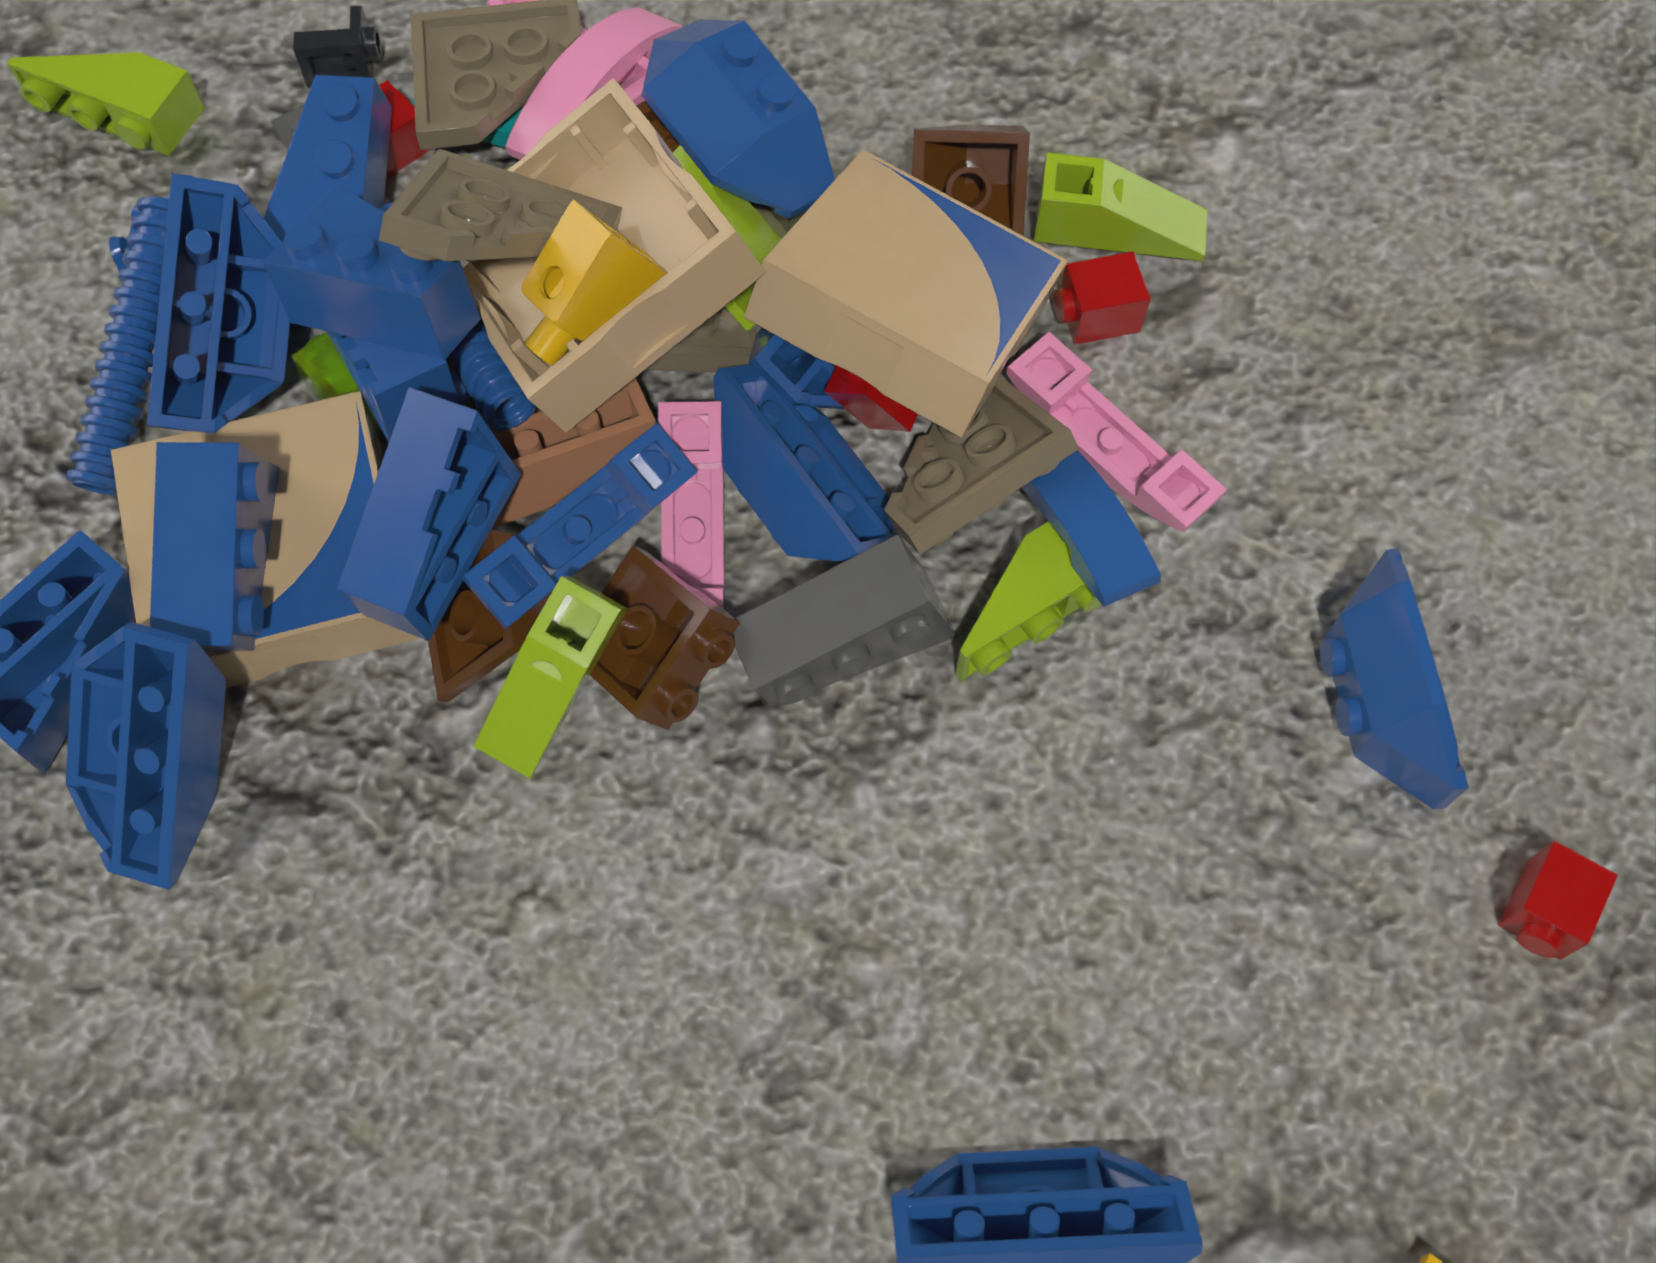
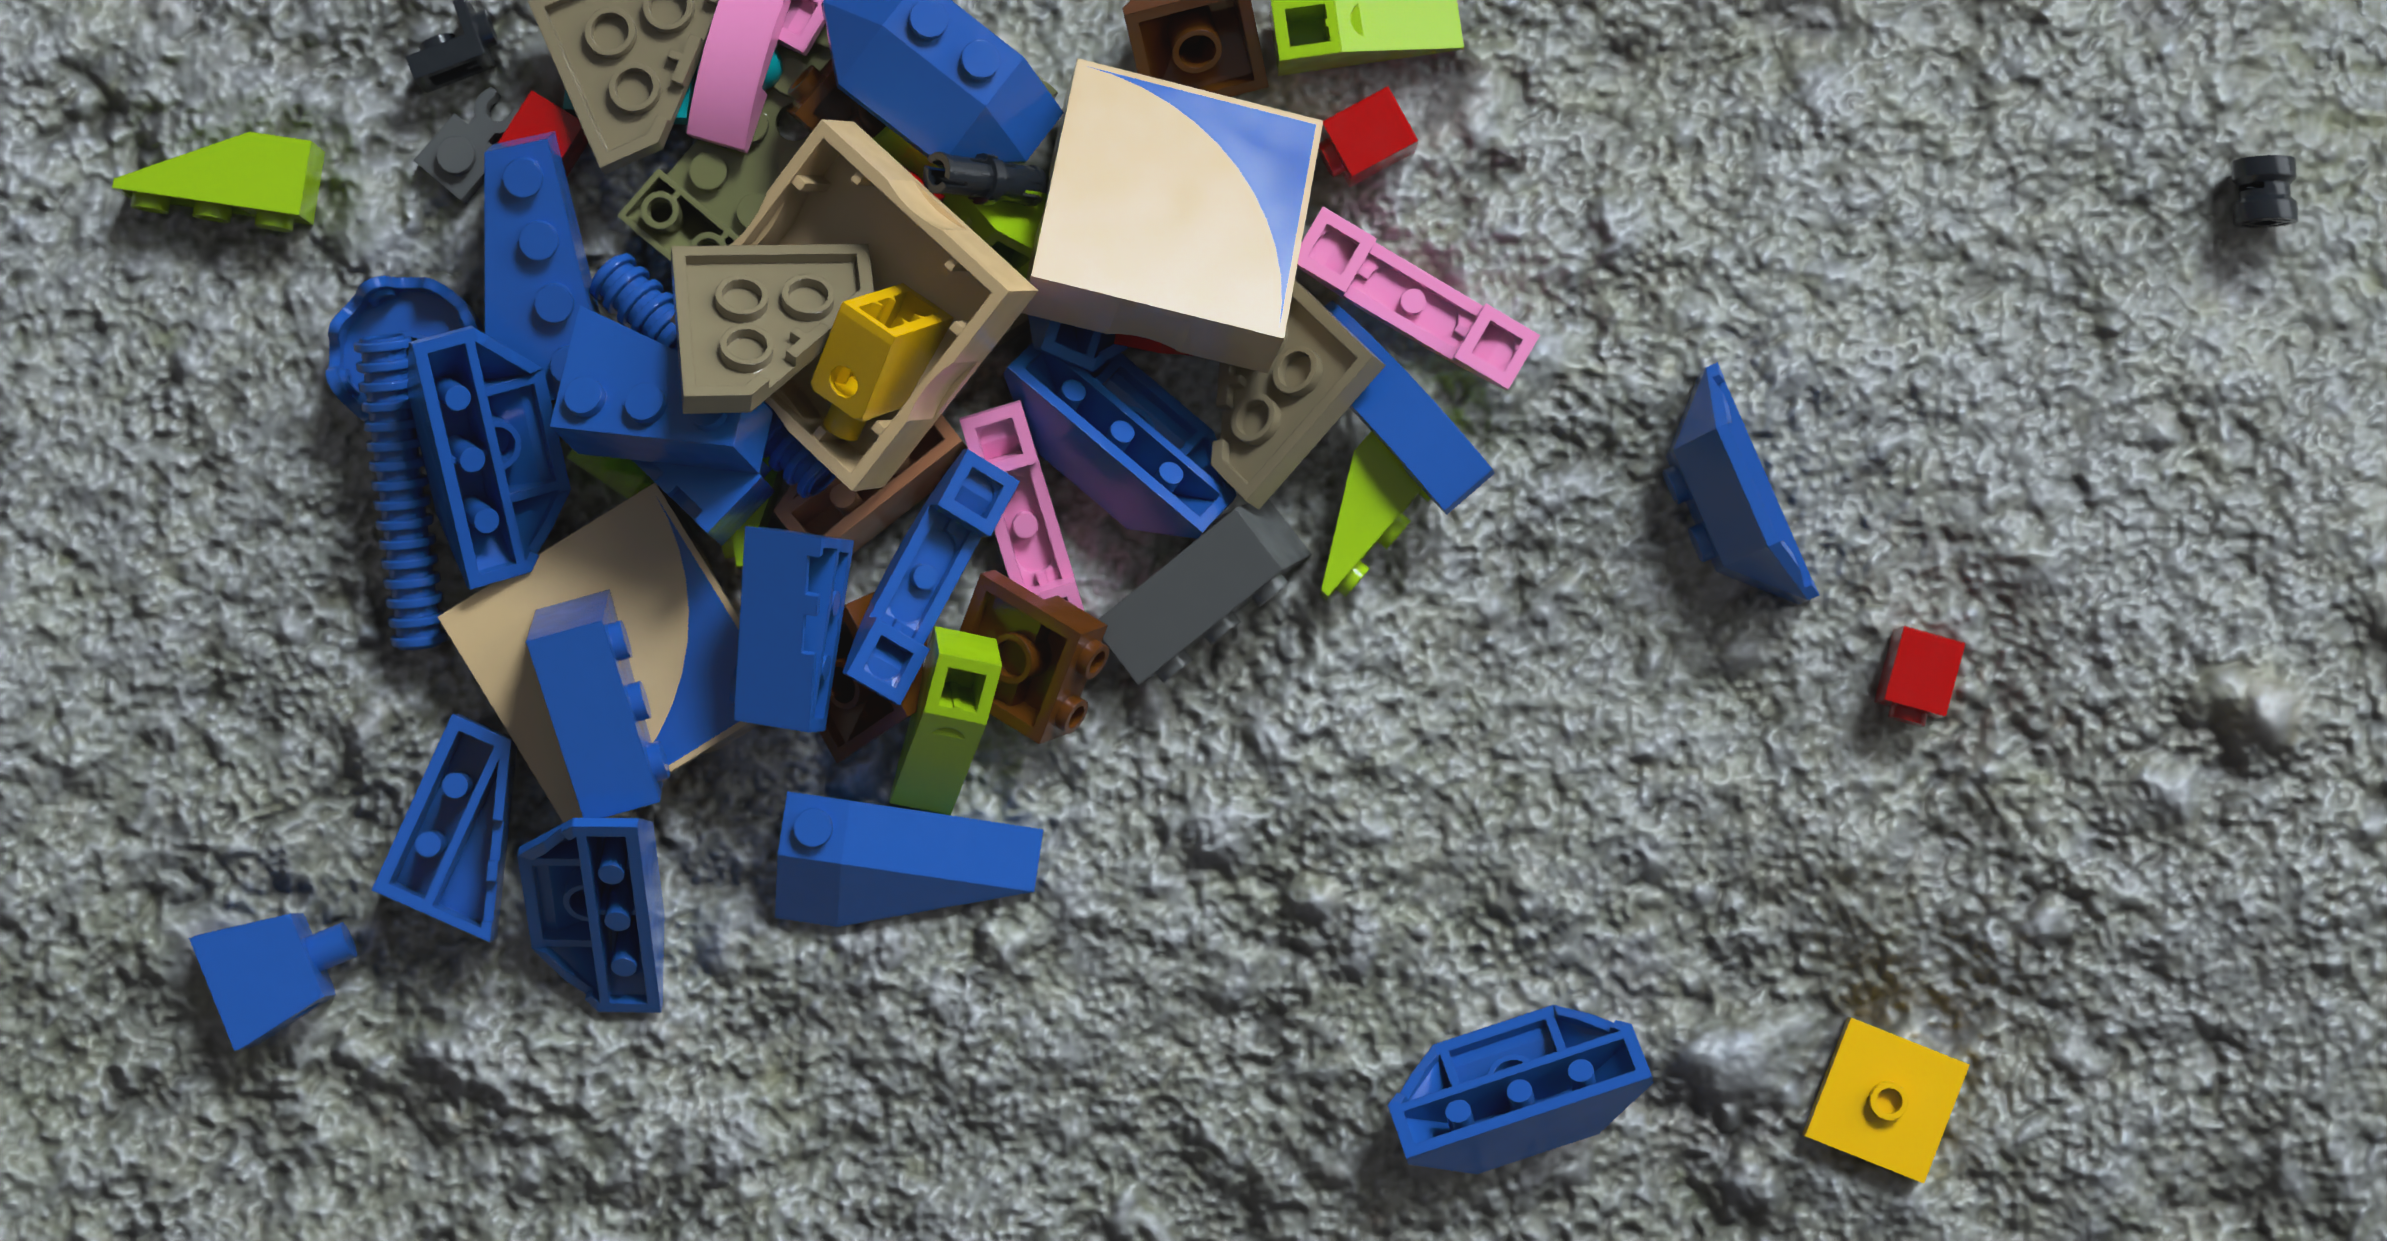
camera: 10 degrees left, 20 degrees up
none -> blue wedge [775,791,1044,927]
none -> black pin [923,151,1047,207]

